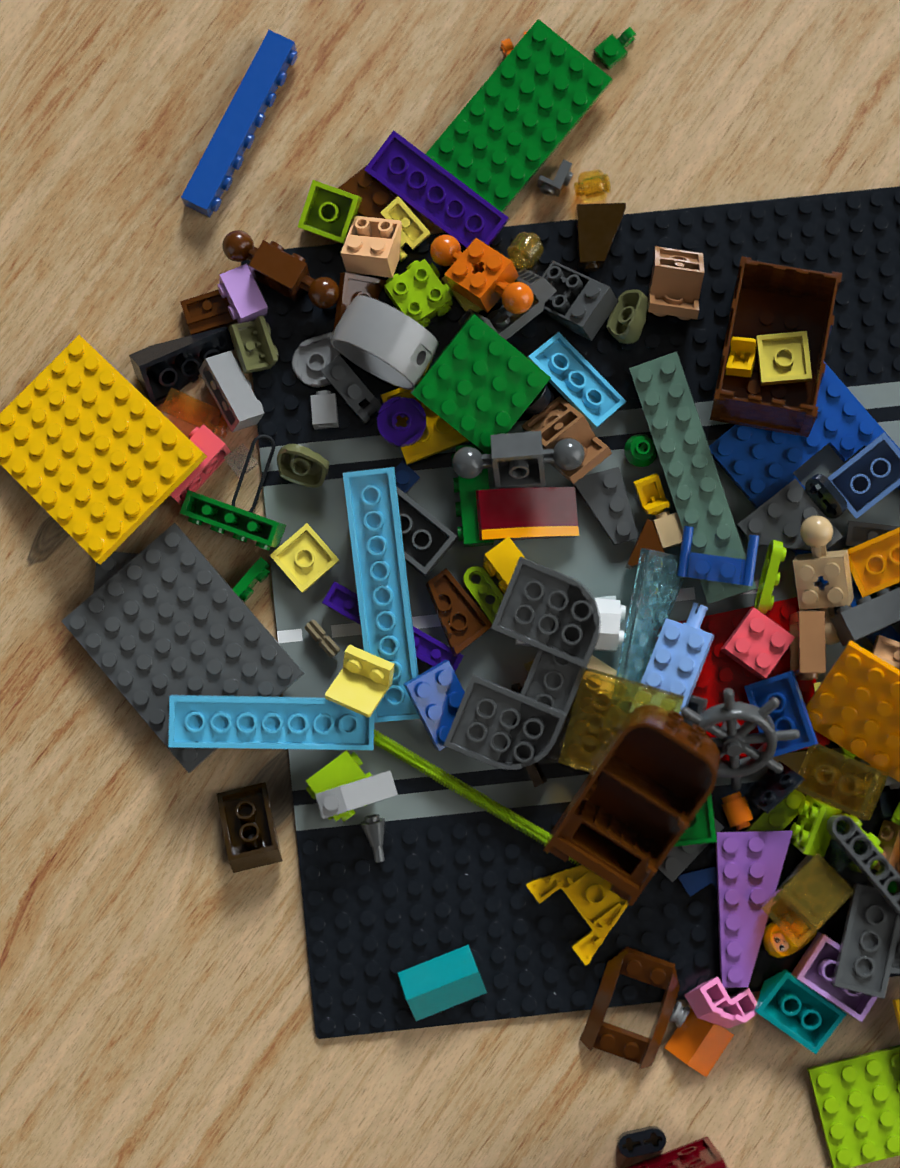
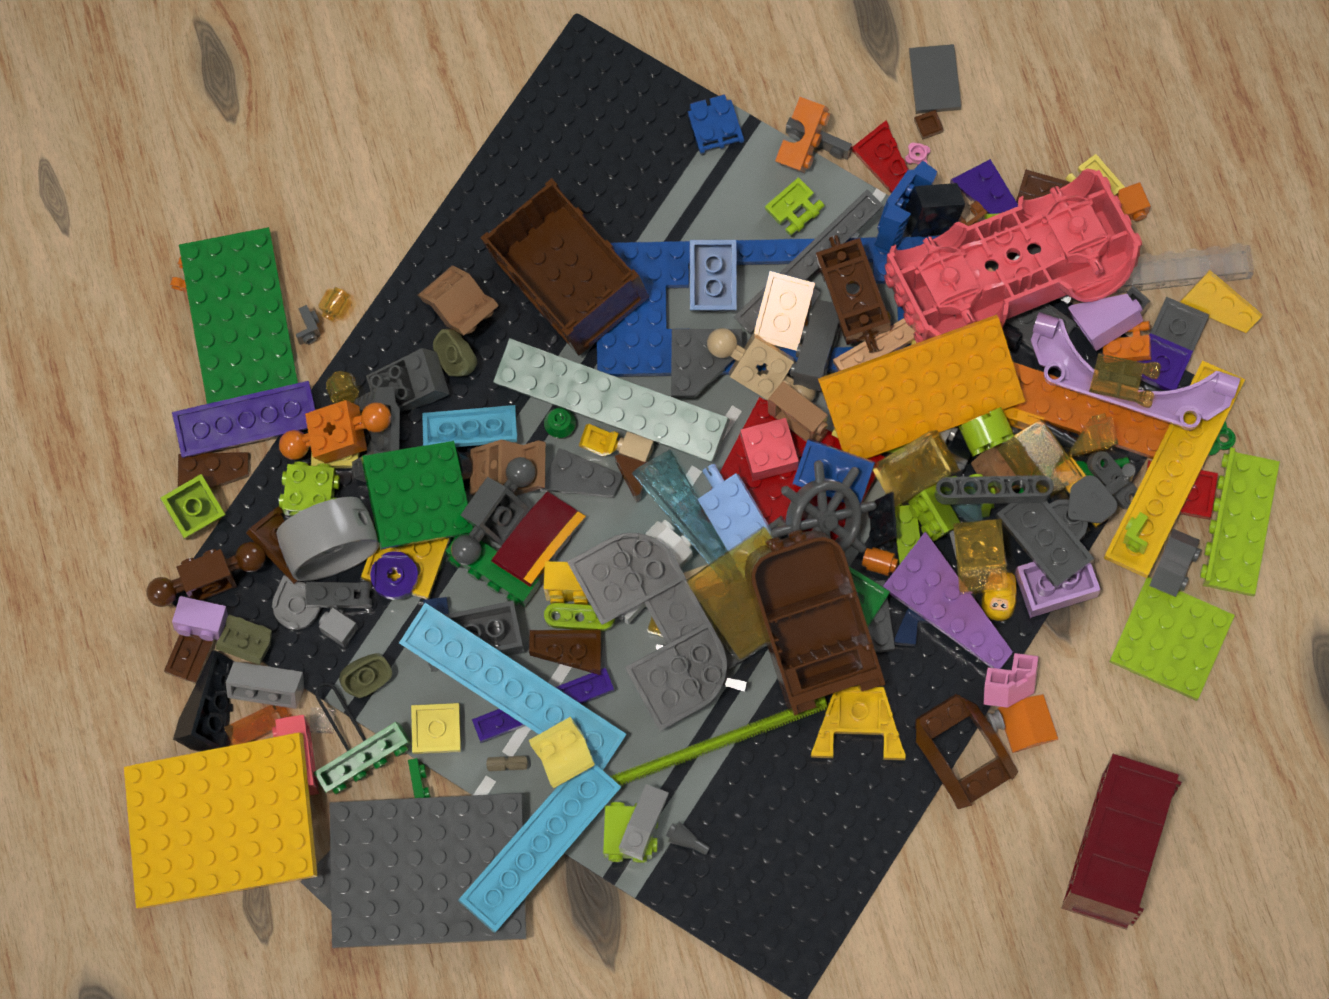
camera: 45 degrees left, 10 degrees down
blue brick [181,30,298,217] -> none
dark brown slope [217,782,283,873] -> none
light nougat slope [341,216,402,278] -> none
light yellow plate [380,196,431,261] -> none
teal slope [398,944,487,1021] -> none
blue plate [403,660,465,751] -> none
dark brown slope [575,203,626,272] -> none
green plate [593,27,636,70] -> none
black beam [617,1126,666,1157] -> none
blue plate [677,526,760,586] -> none
yellow bracket [726,336,756,377] -> none
lime plate [754,540,787,614] -> none
teal slope [755,970,847,1054] -> none
light yellow plate [756,331,812,386] -> none
black beam [805,474,847,519] -> none

